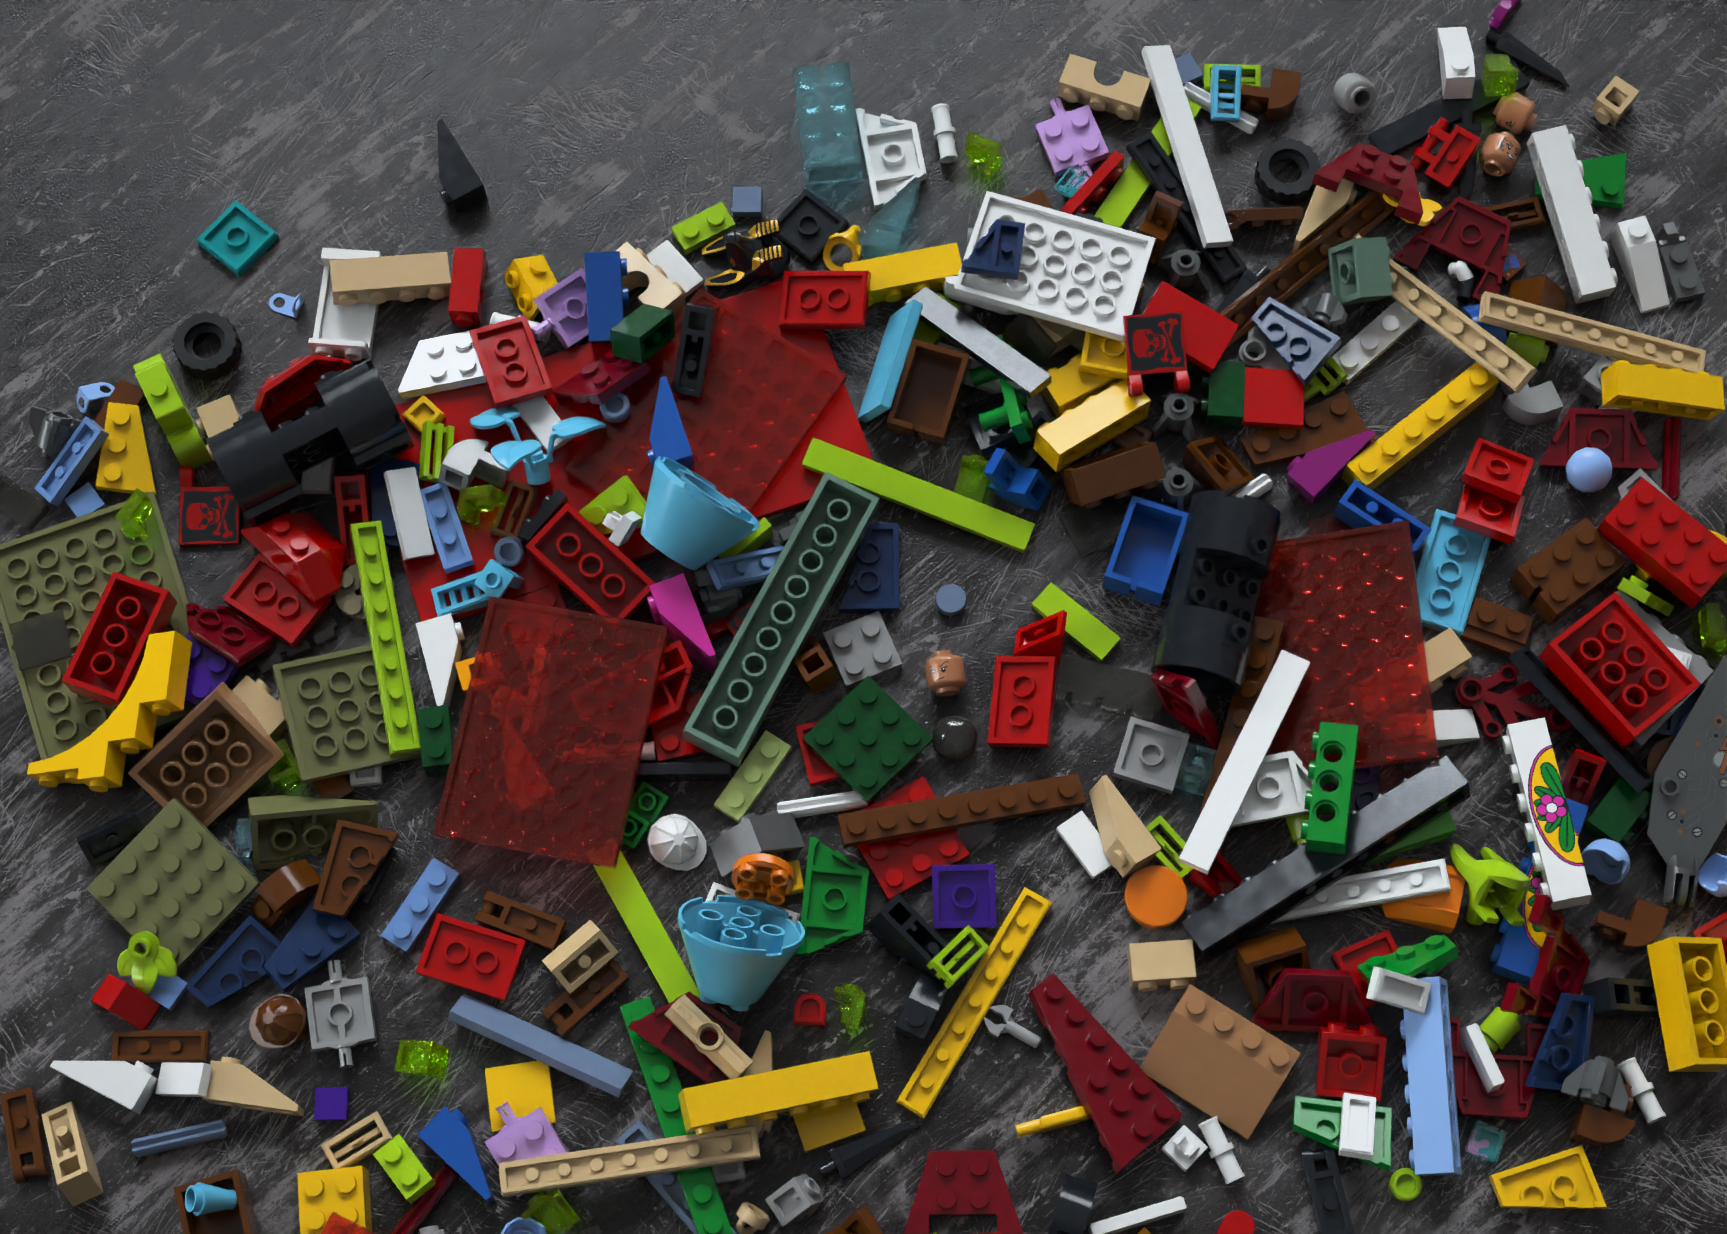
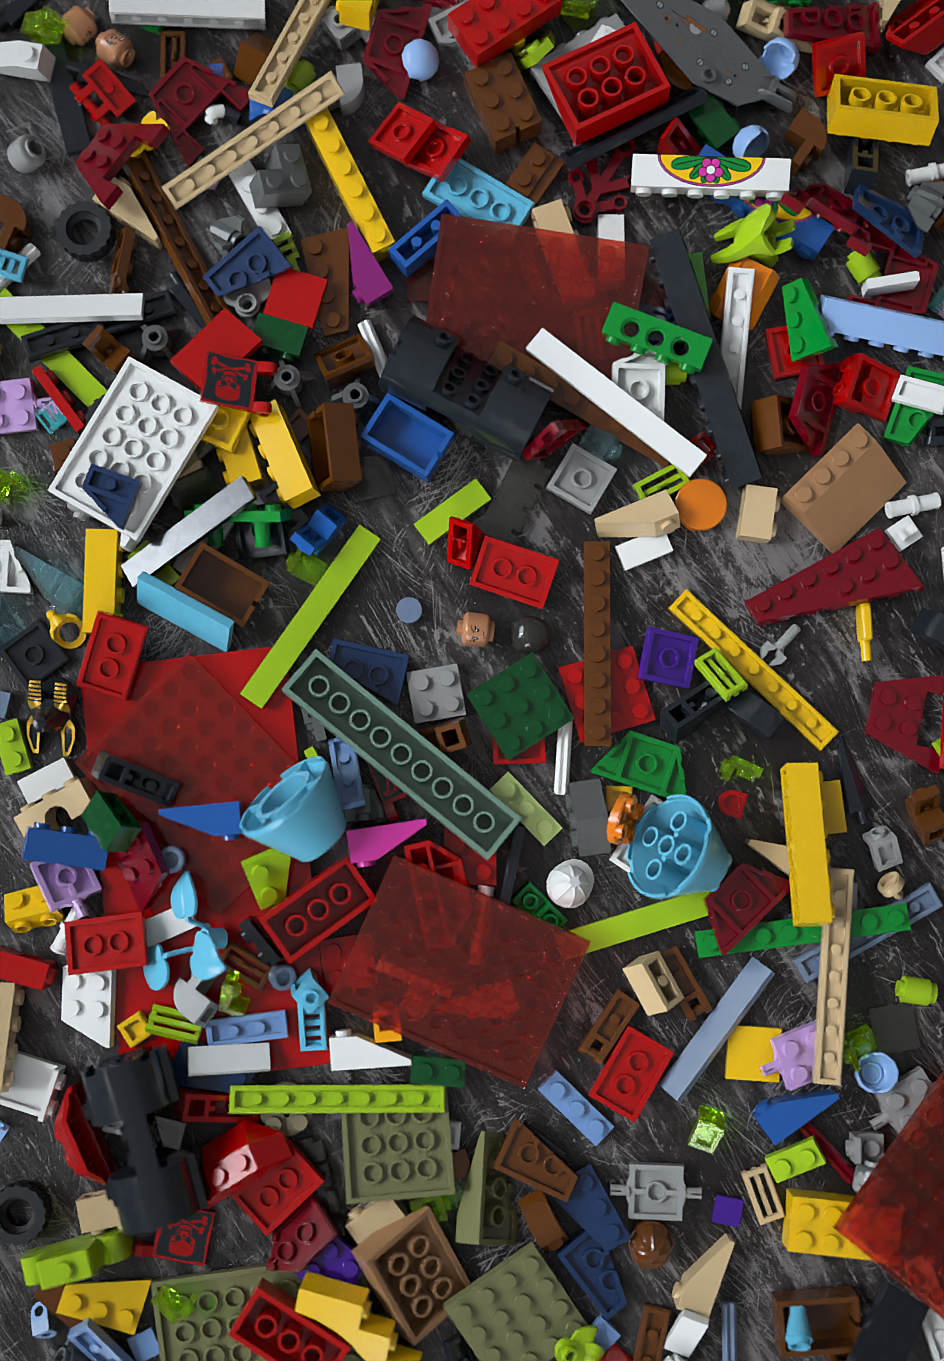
camera: 75 degrees left, 15 degrees up
clear light blue tile [234,818,252,858] -> none
white tile [602,511,642,546] -> none
tan piece [665,994,753,1079] -> none
sand green slope [1328,237,1393,306] -> none
white tile [1366,967,1432,1014] -> none
none -> dark grey brick [249,144,312,209]

